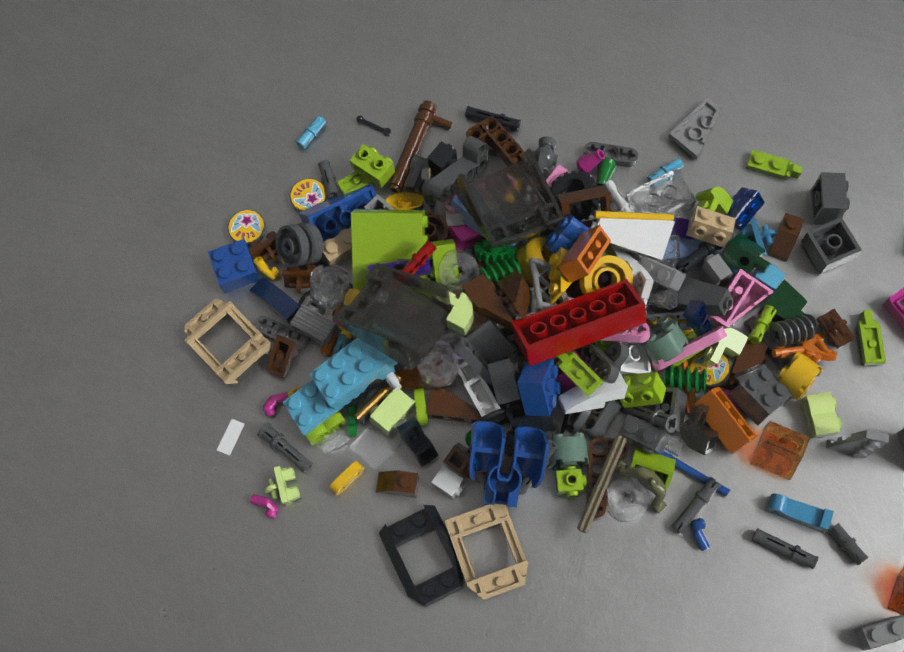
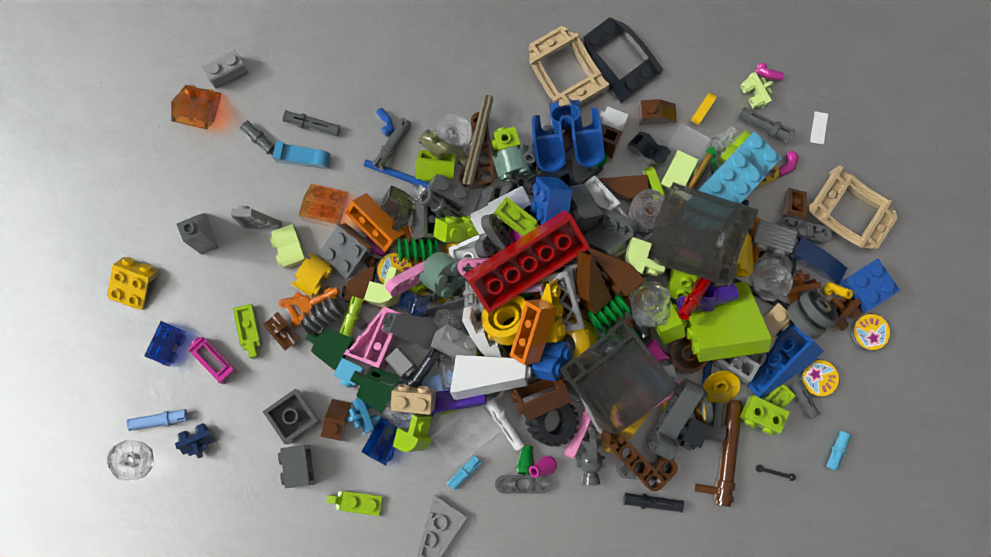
camera: 160 degrees right, 10 degrees up
yellow bar [594,211,674,221] -> none

